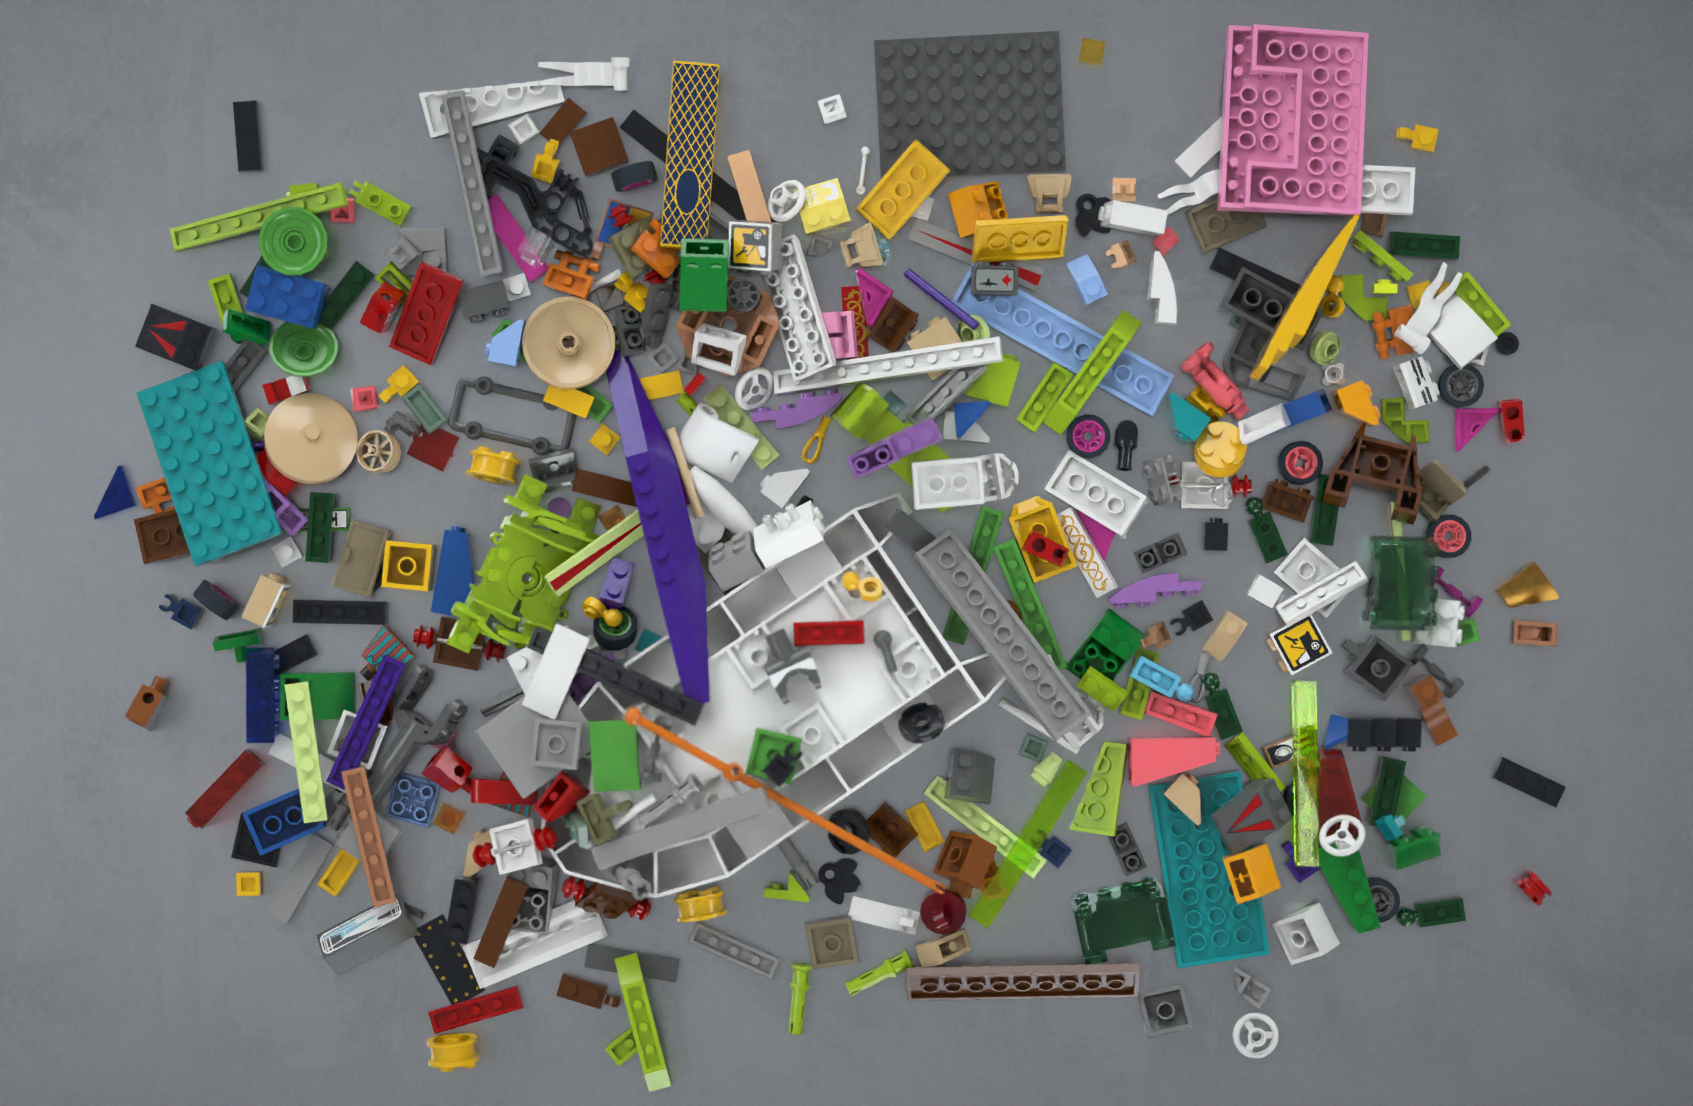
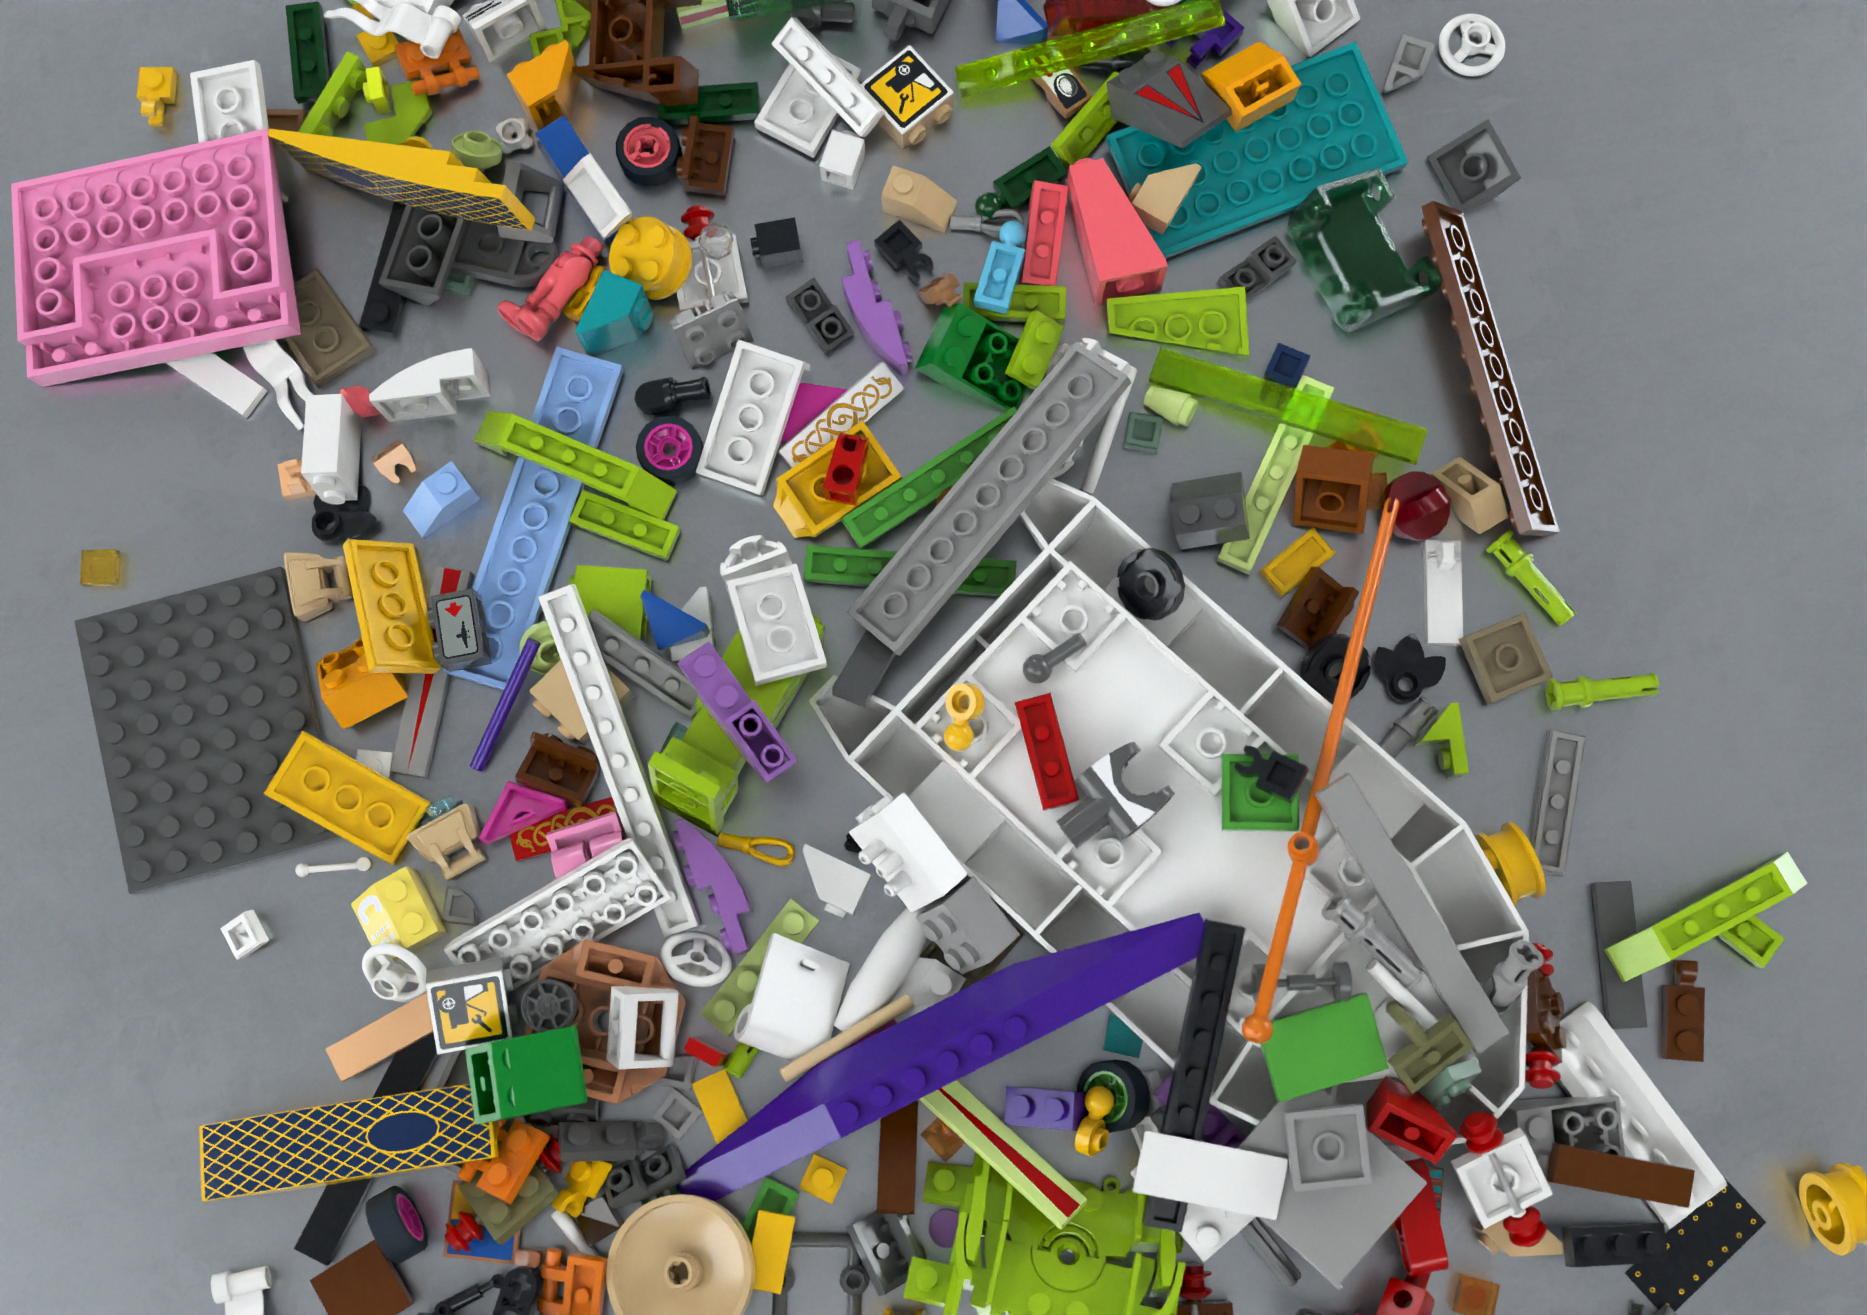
camera: 105 degrees left, 10 degrees down
red tile [428,985,524,1034] -> none
dark green plate [1245,497,1288,564] -> none

